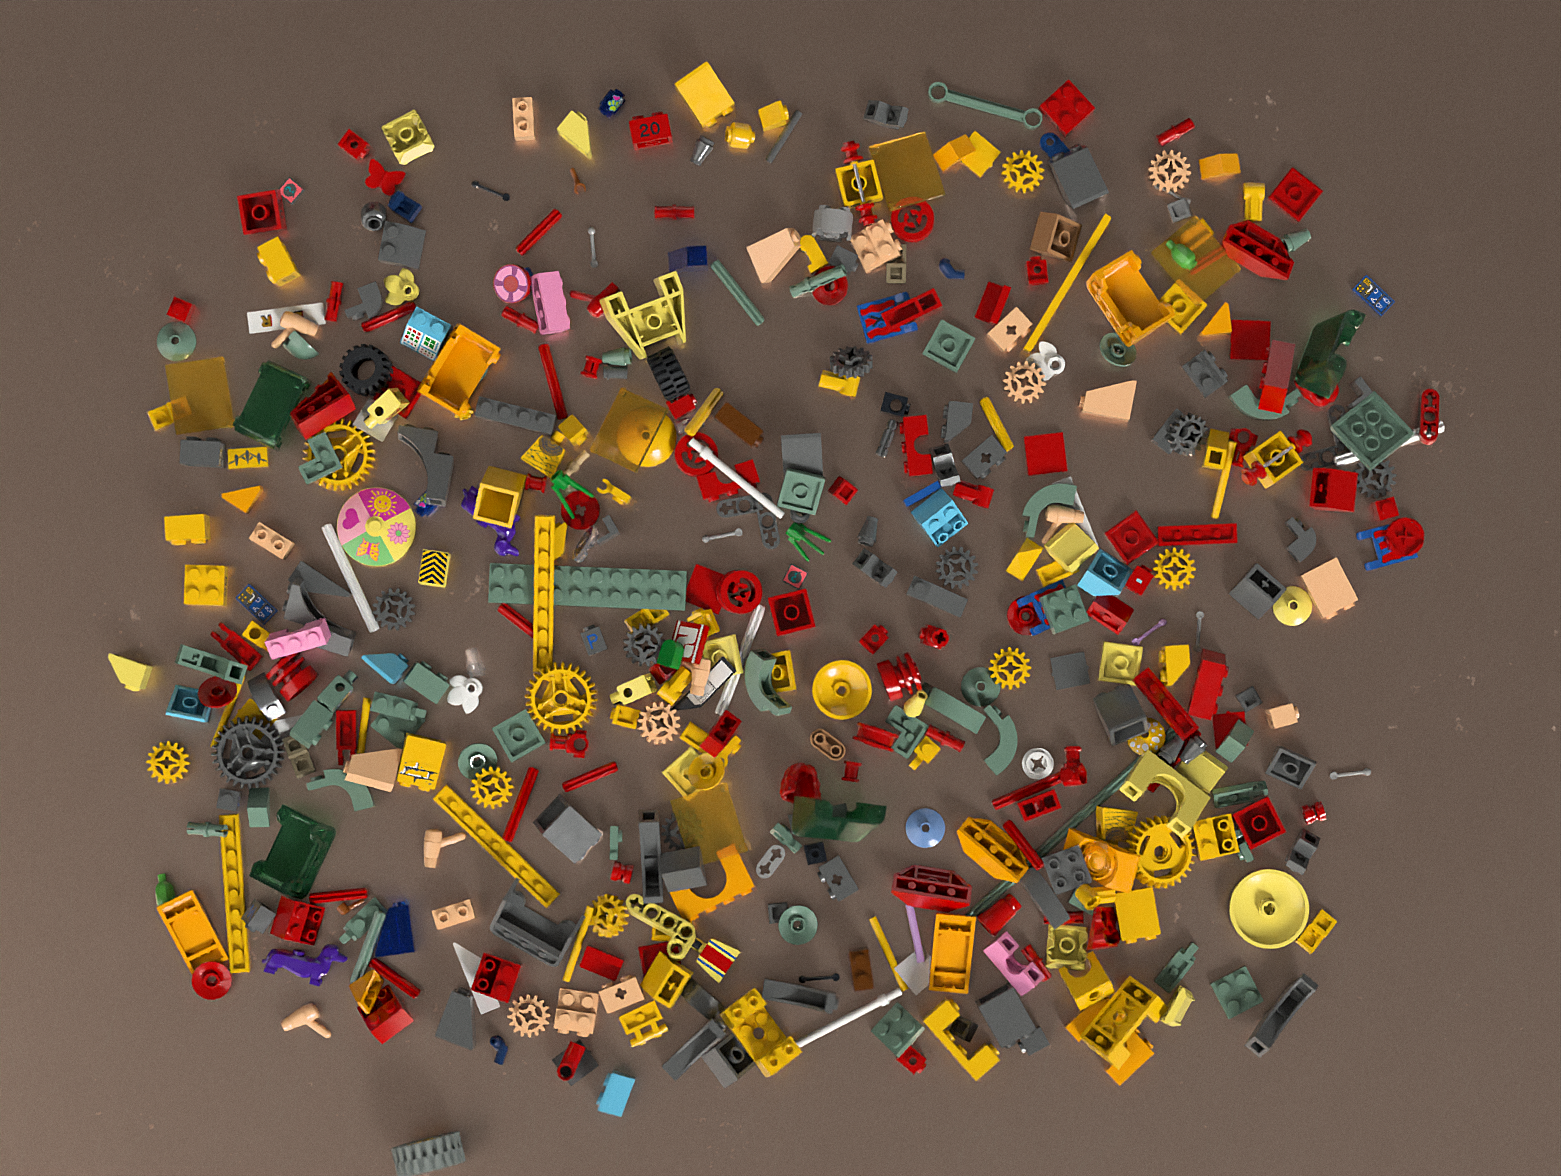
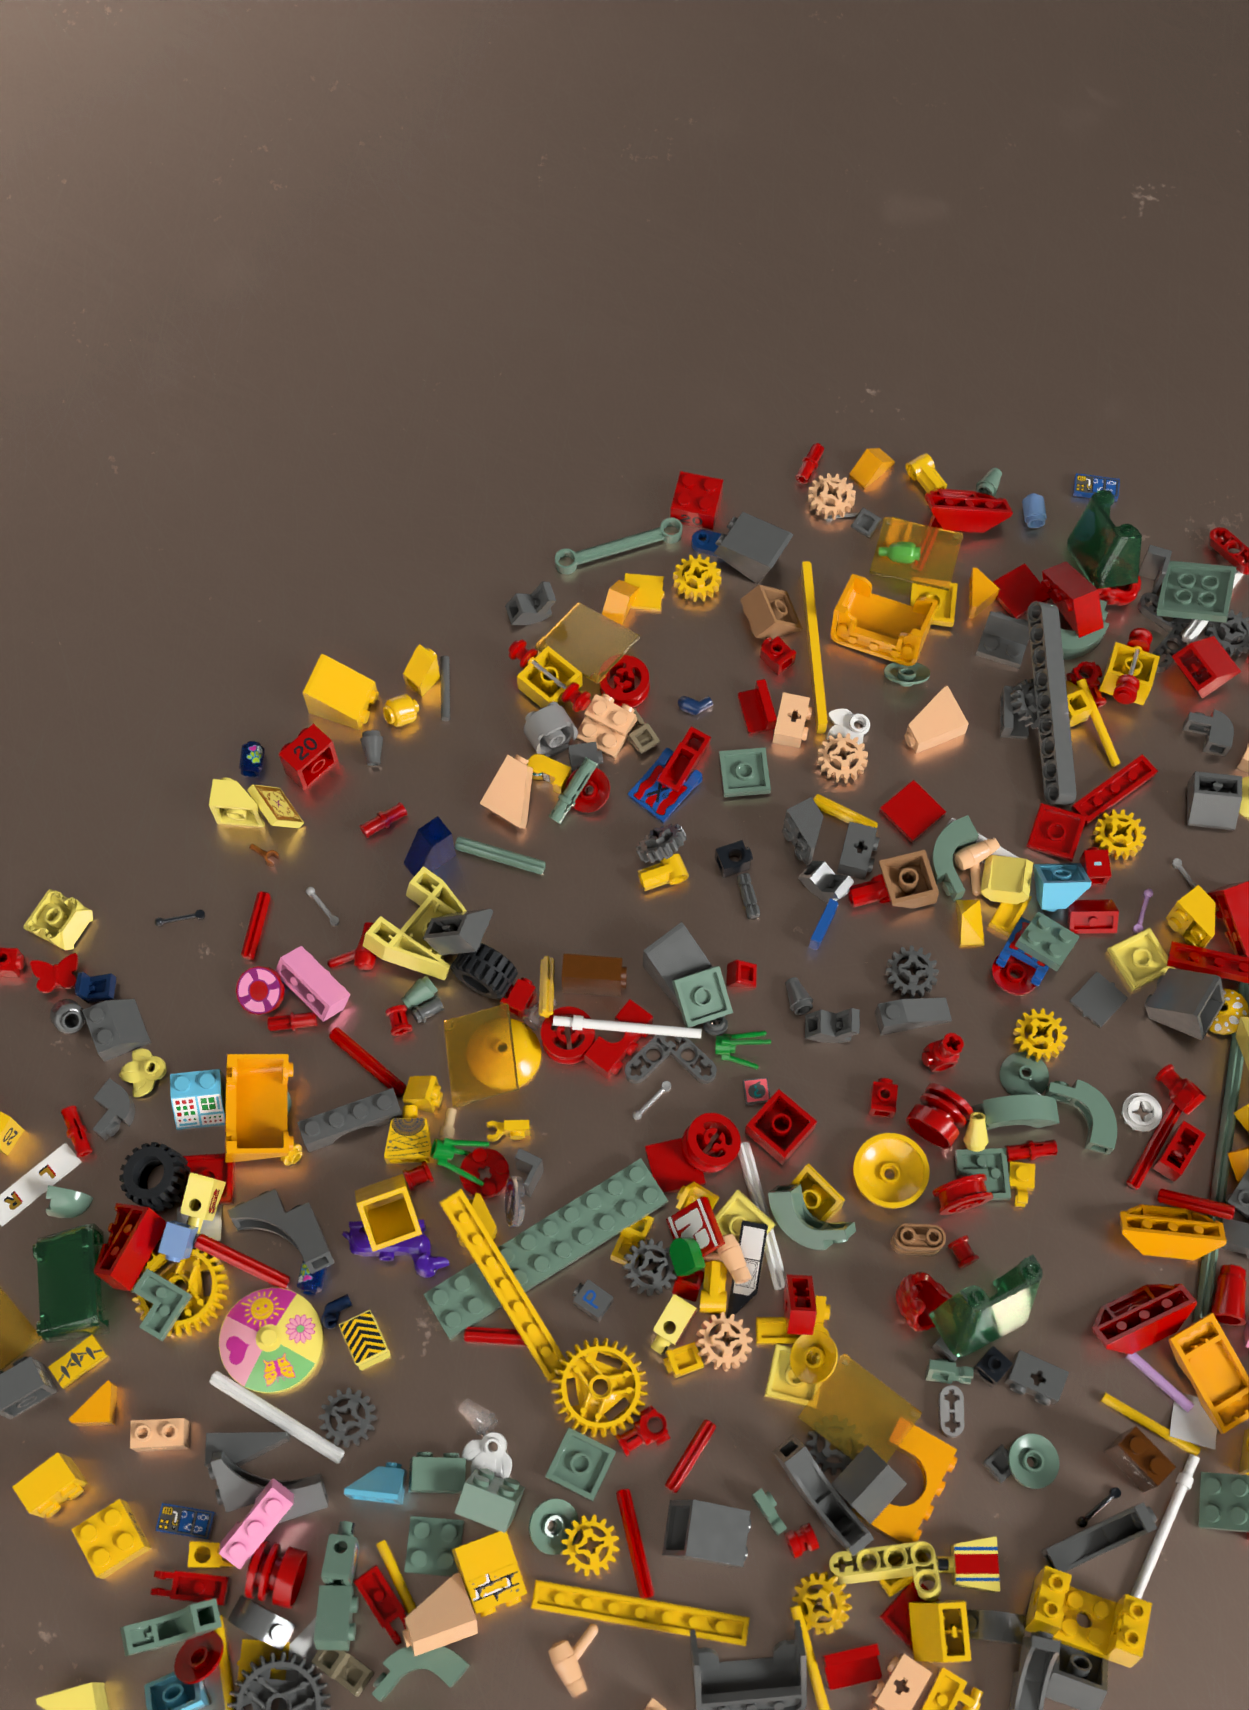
camera: 35 degrees left, 20 degrees down
light nougat piece [271,311,319,348] -> none
red axle [361,301,416,333] -> none
sand green hinge [370,692,427,721] -> none
light nougat brick [512,97,536,141] -> none
red arch [899,415,933,477] -> none
medium blue dish [906,808,945,848] -> none
medium azure slope [911,488,968,547] -> none
red tile [1268,167,1323,222] -> none
none -> medium blue brick [158,1220,199,1262]
none -> red axle [194,1234,290,1289]
none -> light yellow tile [247,784,304,828]
none -> dark blue arm [321,1294,353,1329]
none -> dark grey slope [423,908,494,955]
none -> sand green brick [455,1468,525,1533]
none -> medium nougat slope [878,850,939,909]
none -> medium blue brick [1022,493,1047,528]
none -> dark grey beam [1027,601,1077,805]

